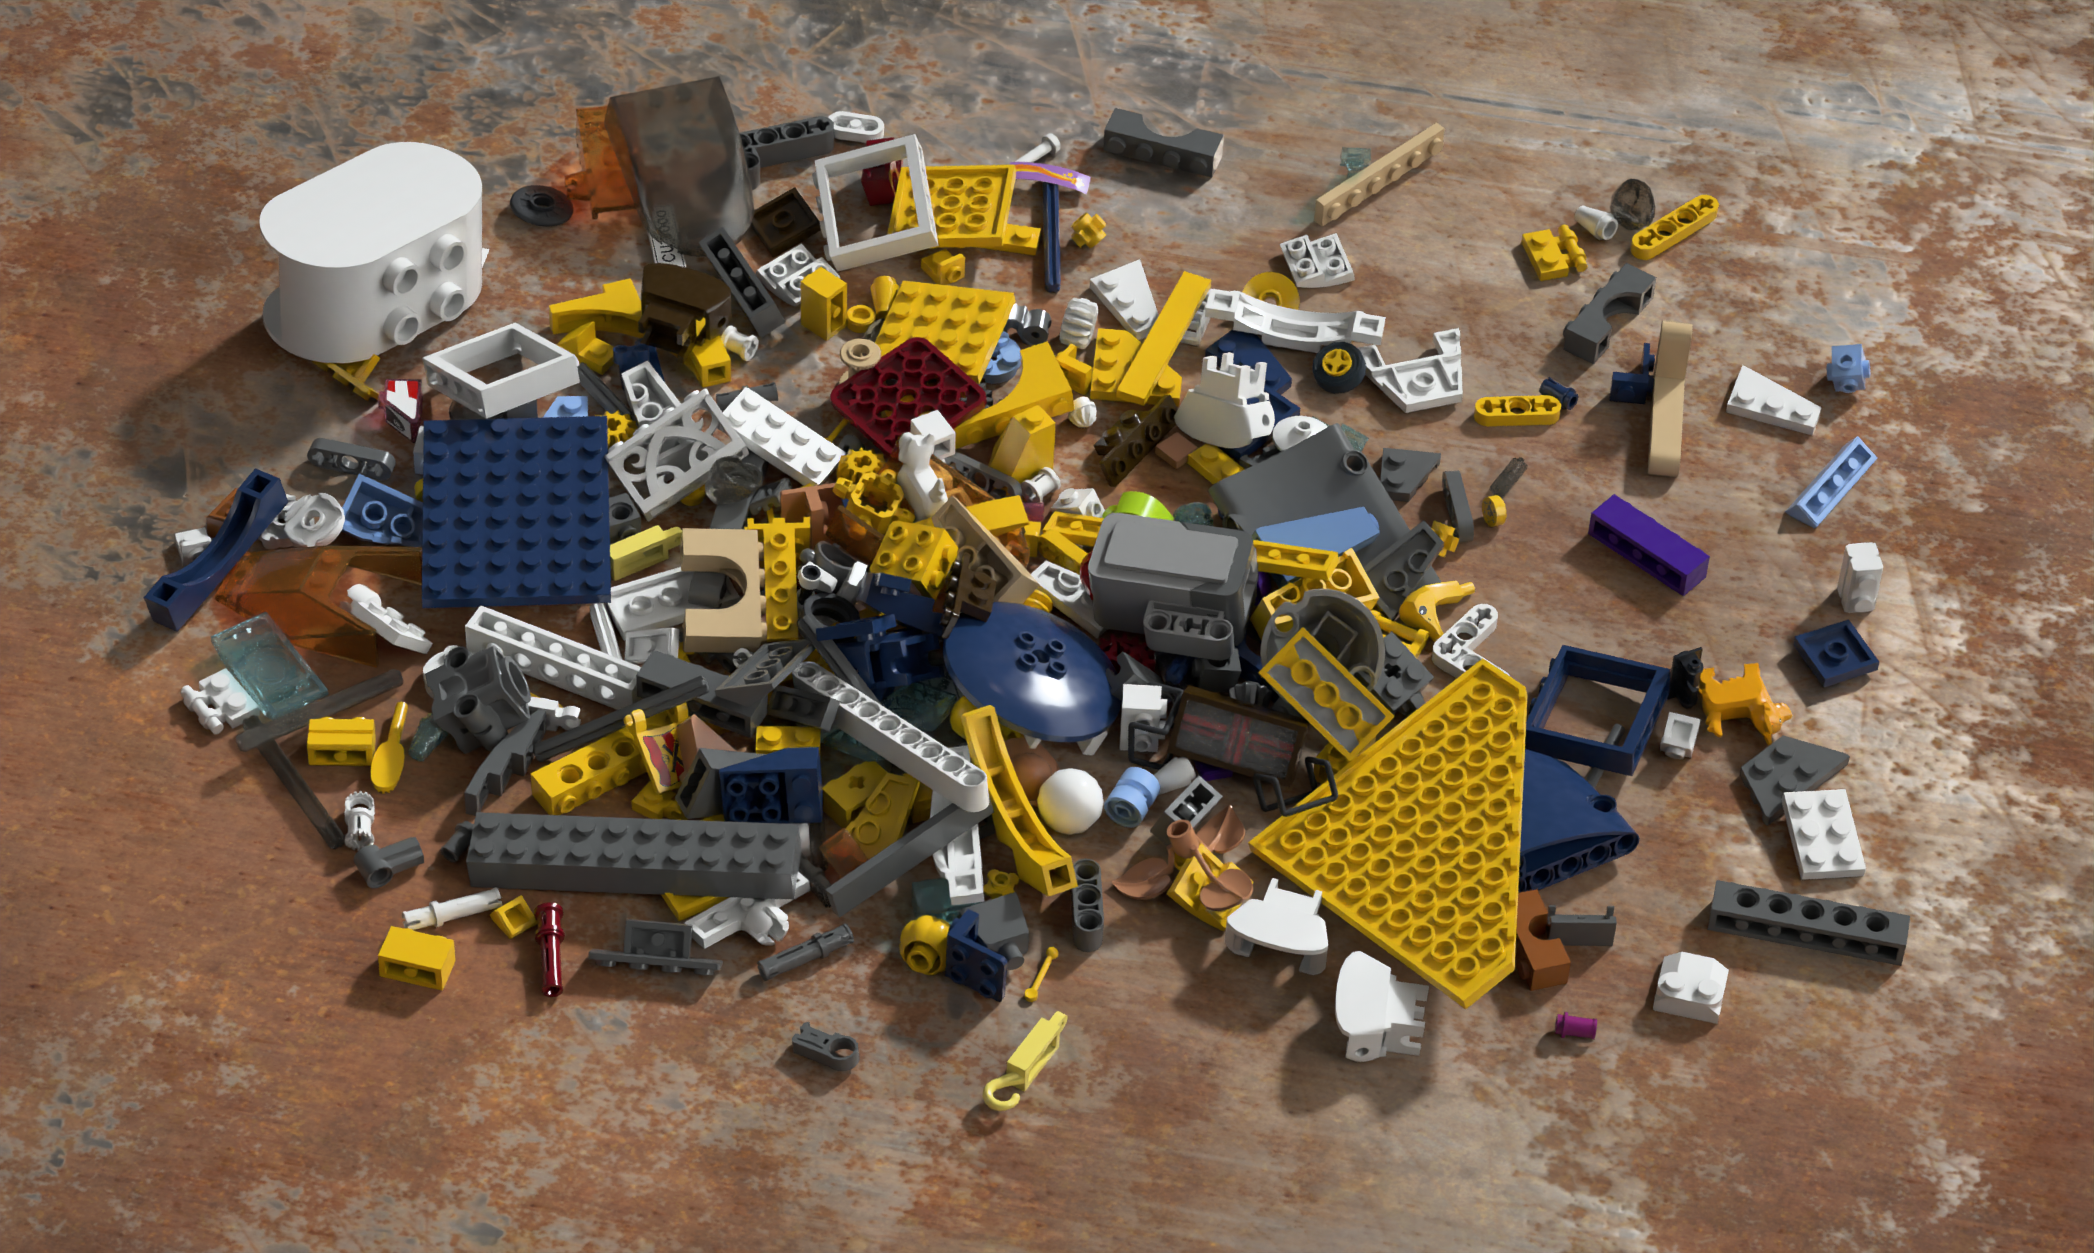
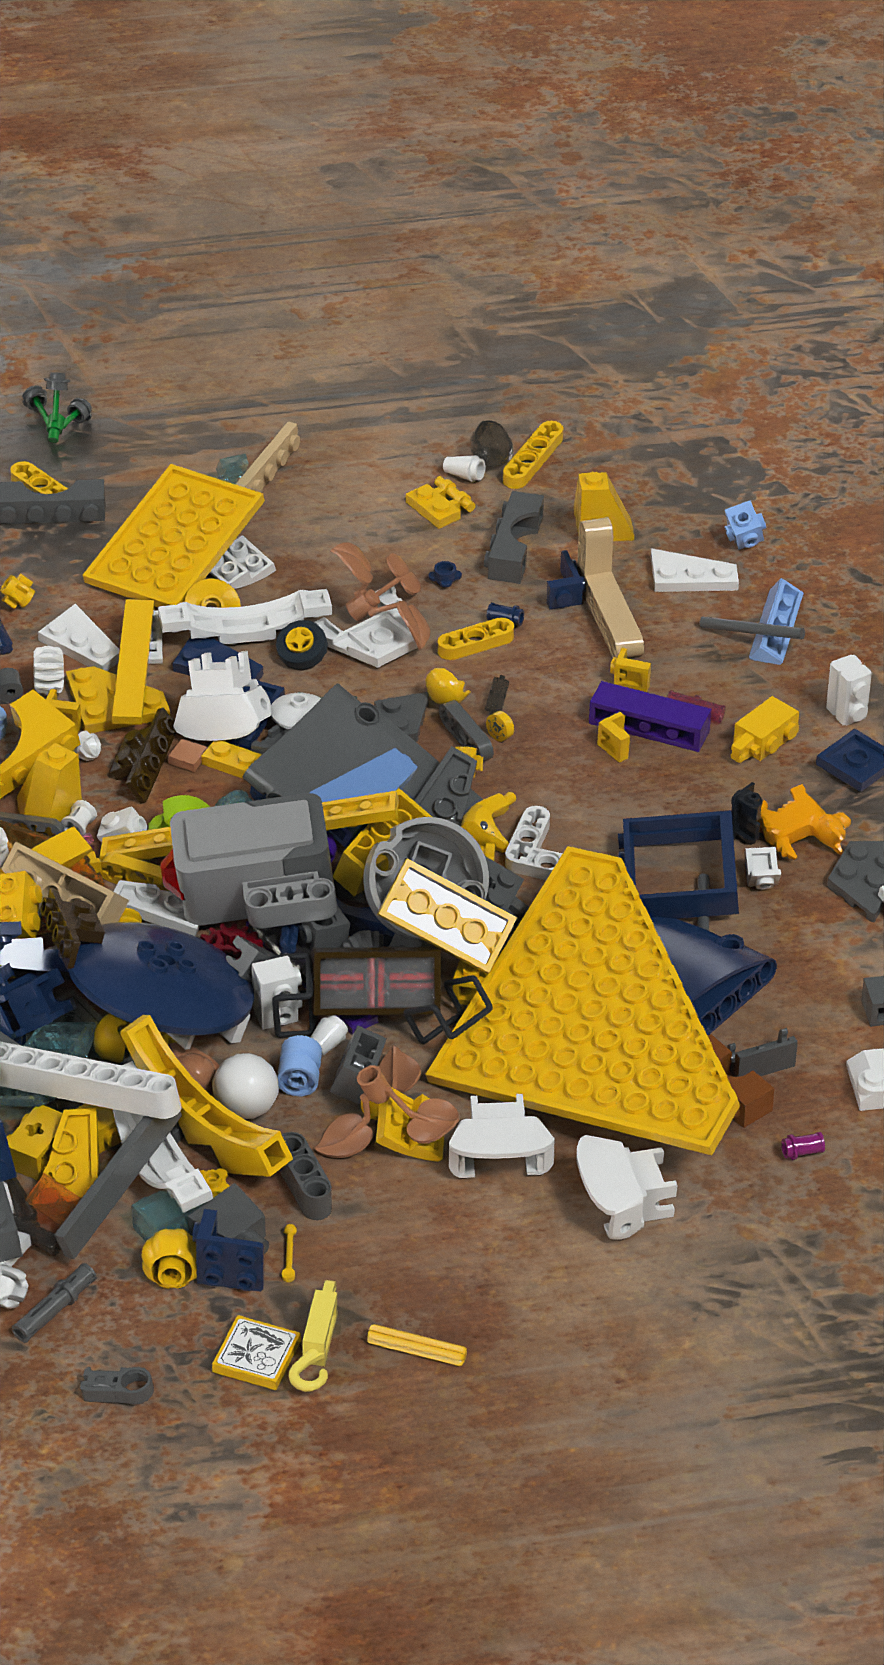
camera: 20 degrees left, 5 degrees down
none -> yellow beam [10,461,68,494]
none -> plant [22,372,92,443]
none -> yellow plate [82,464,265,607]
none -> tile [212,1315,301,1390]
none -> nougat plant [330,542,430,650]
none -> yellow axle [367,1324,467,1366]
none -> yellow hair [425,668,471,705]
none -> dark blue plate [428,561,462,587]
none -> yellow slope [574,472,634,541]
none -> yellow bracket [597,712,630,763]
none -> yellow bracket [610,648,651,692]
none -> clear pink pin [667,690,726,723]
none -> dark grey bar [699,616,805,640]
none -> yellow hinge [731,696,799,763]

